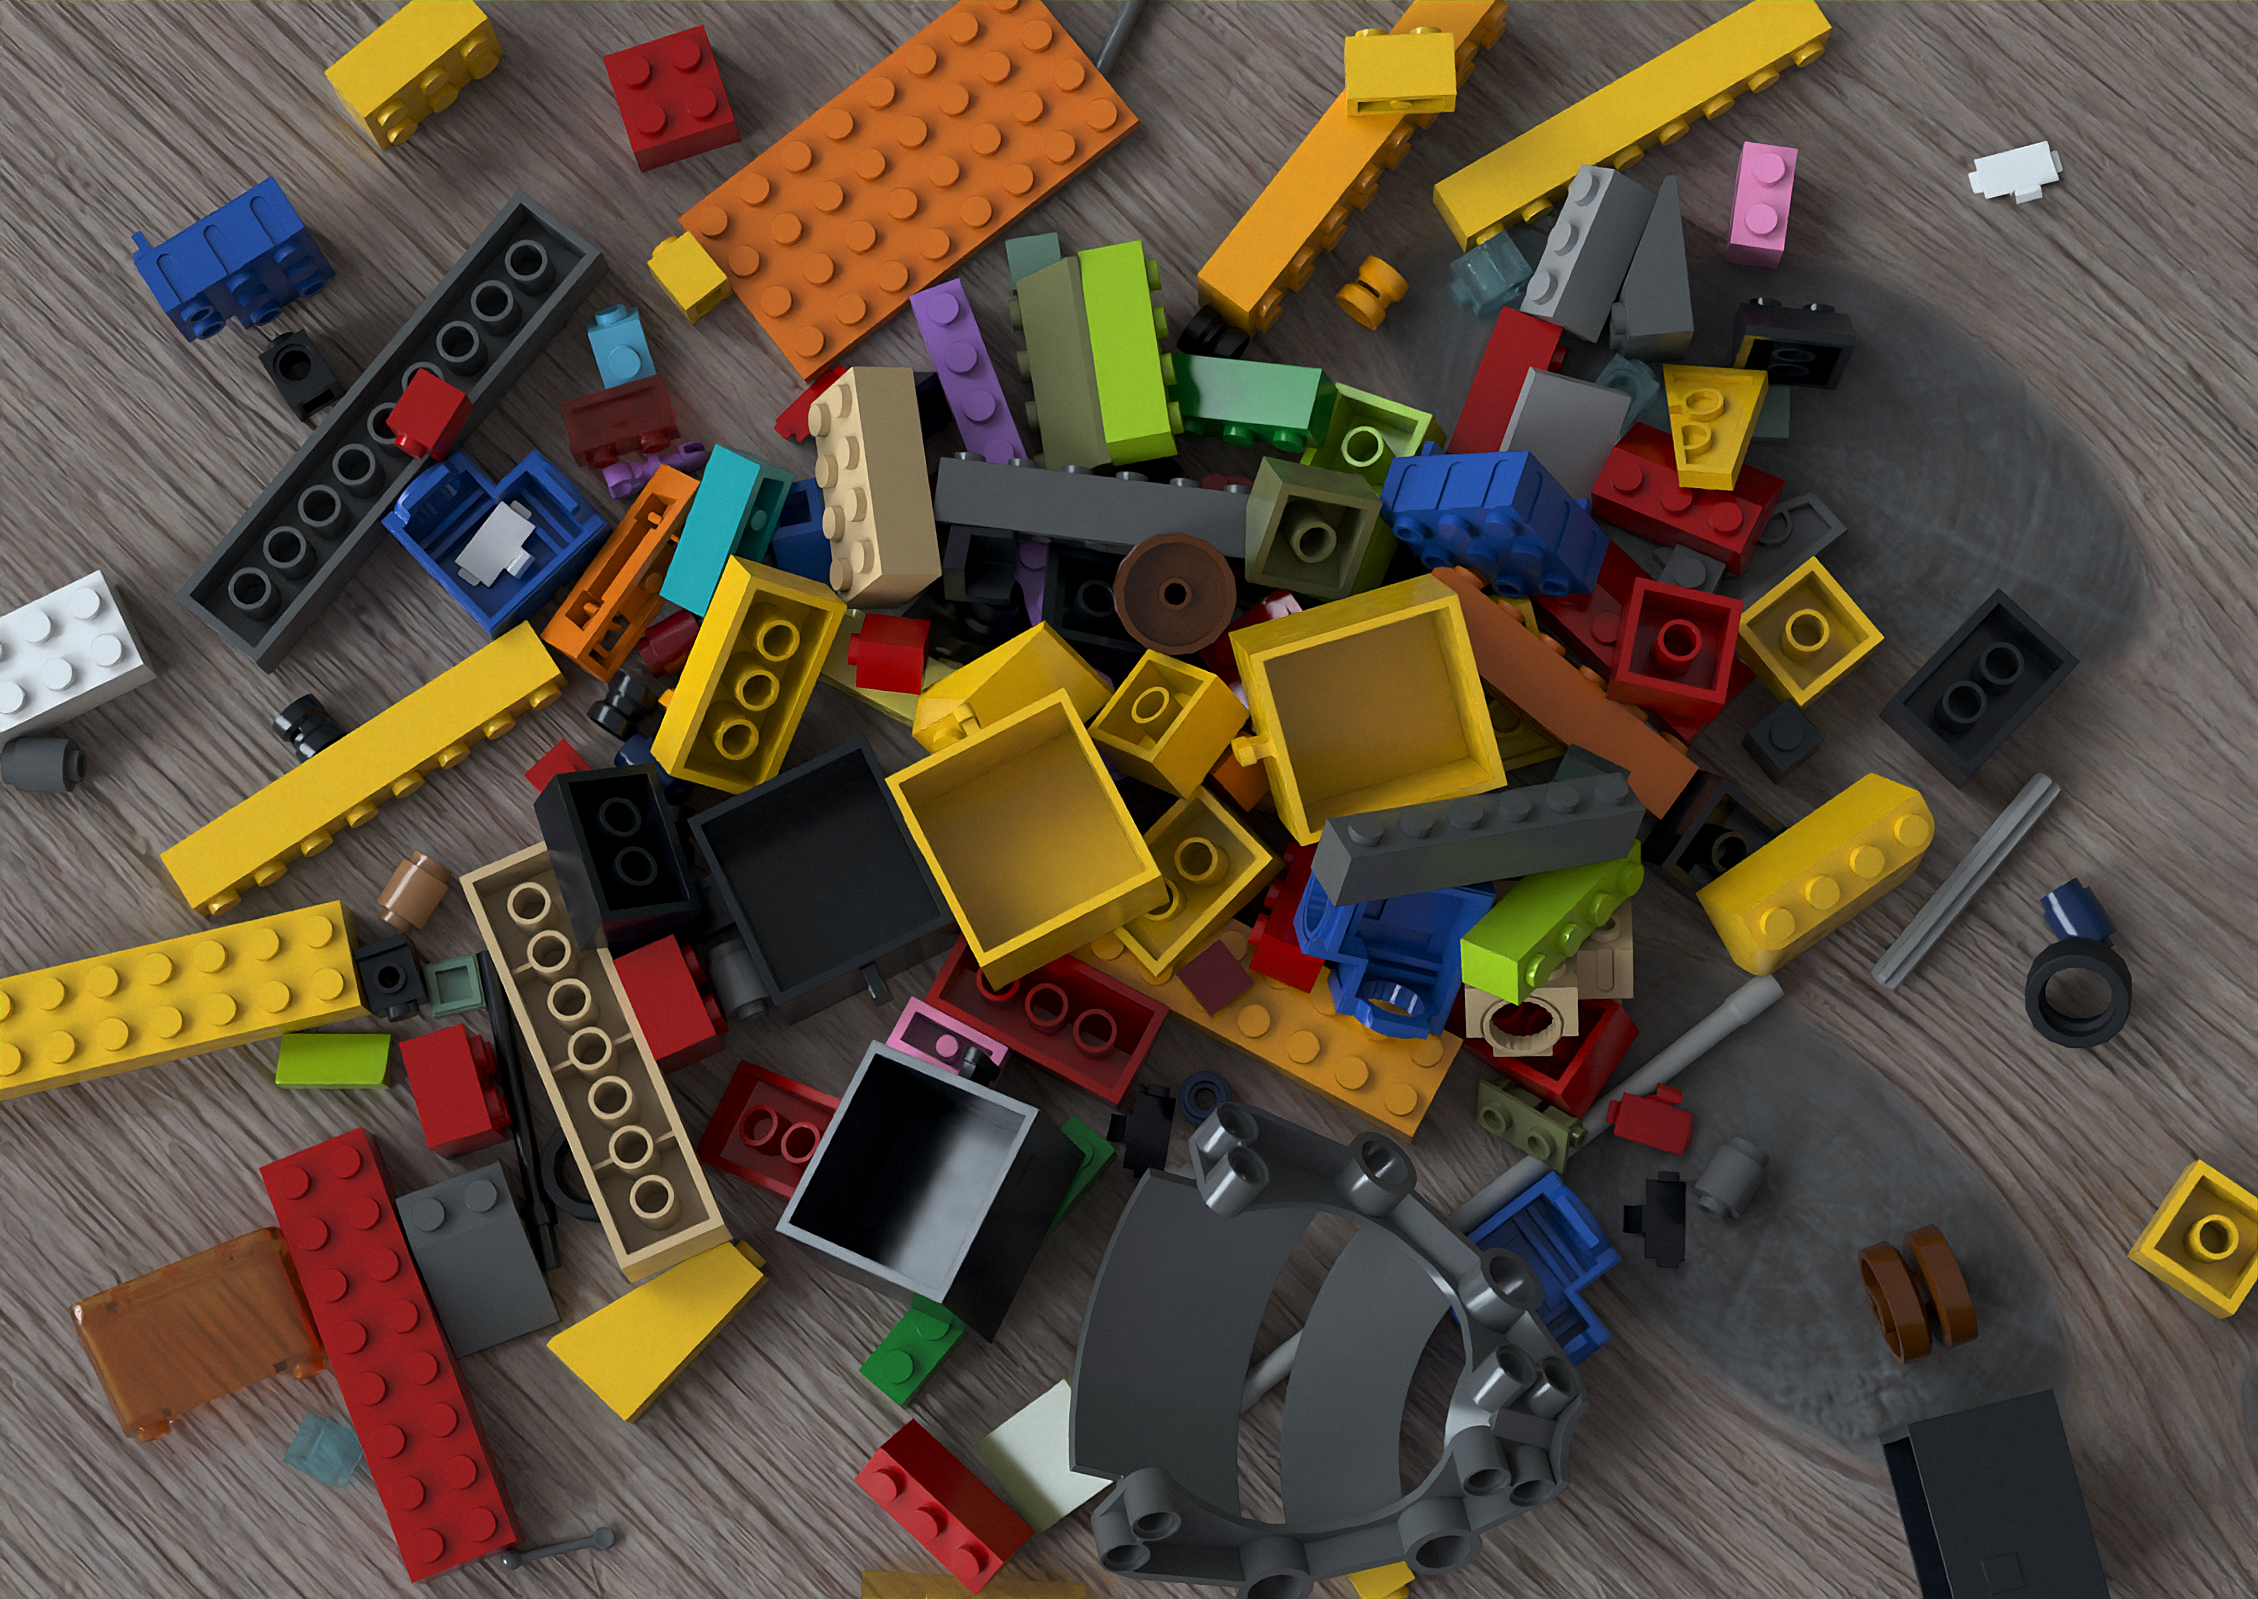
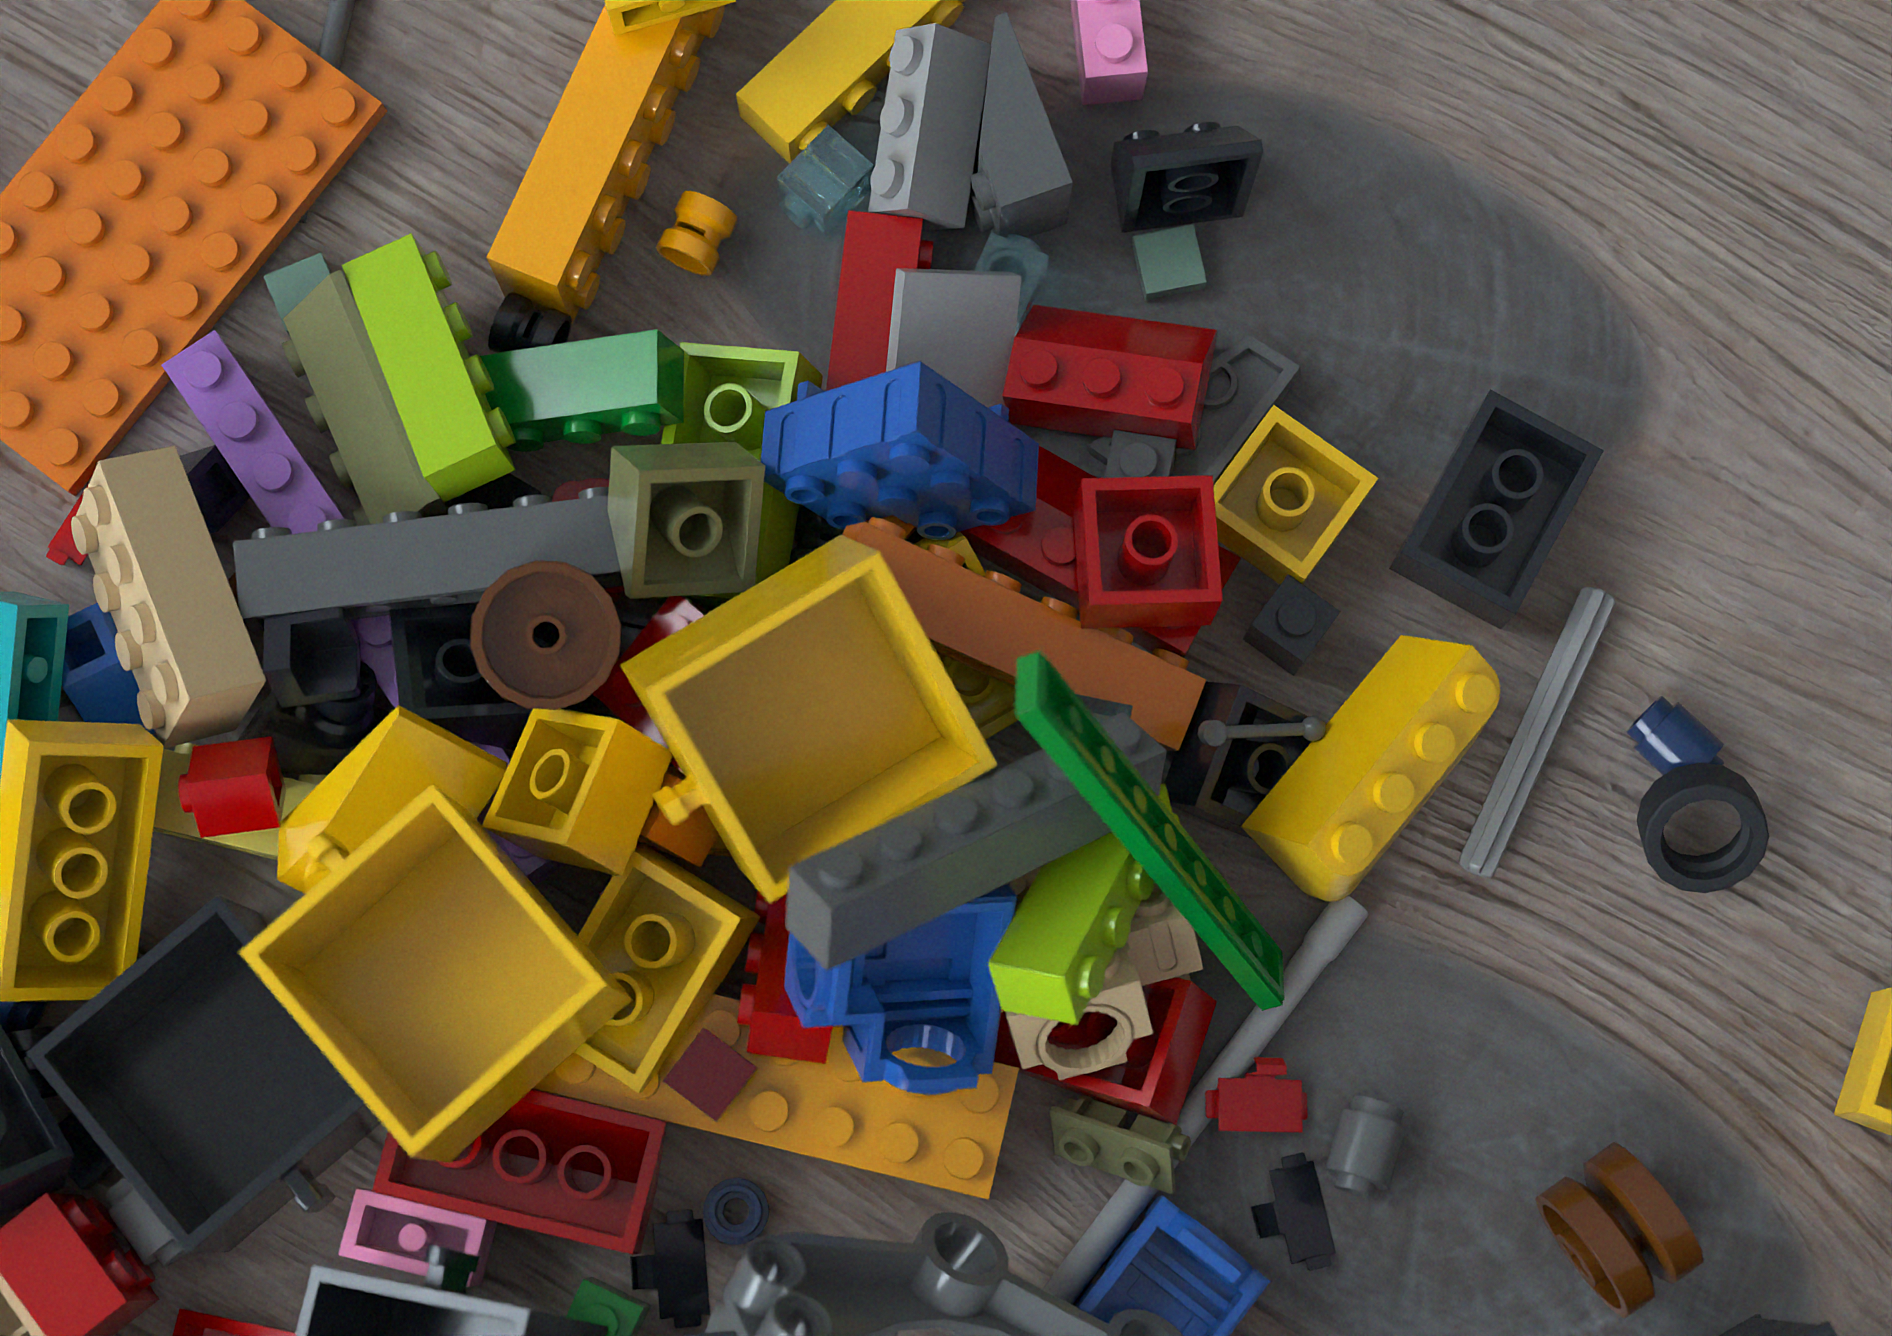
camera: 25 degrees left, 0 degrees up
yellow wing [1662,364,1769,491] -> none
none -> green tile [1015,650,1284,1011]
none -> dark grey hinge [1198,716,1326,746]

